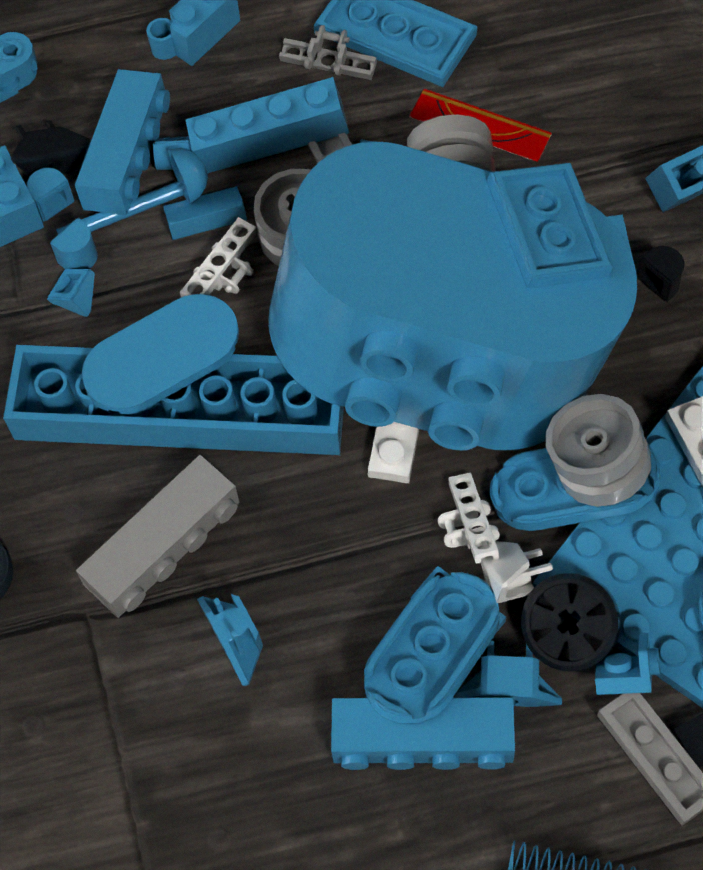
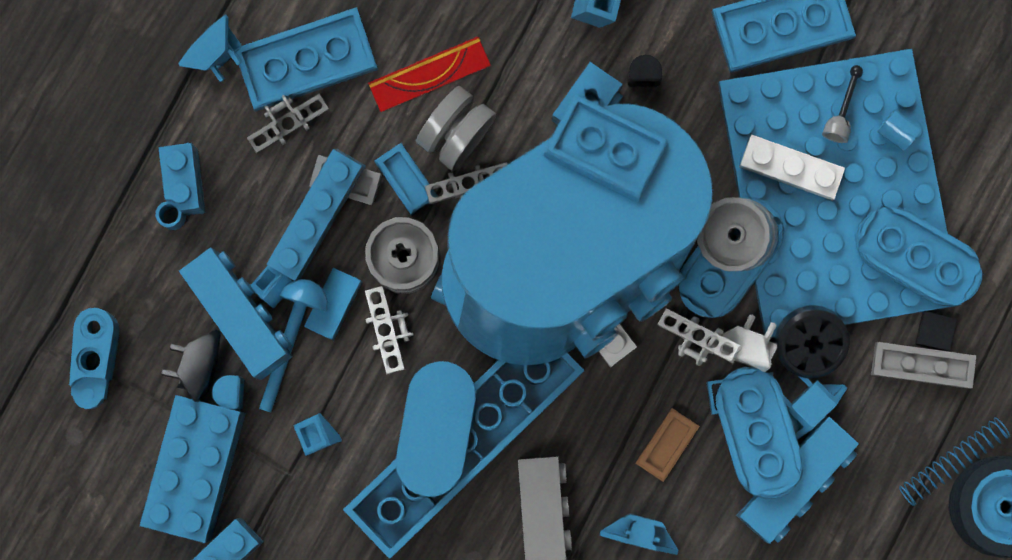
camera: 50 degrees left, 20 degrees up
dark azure brick [50,218,98,269] -> none
dark azure bracket [595,633,660,695] -> none
none -> medium nougat tile [635,408,700,482]

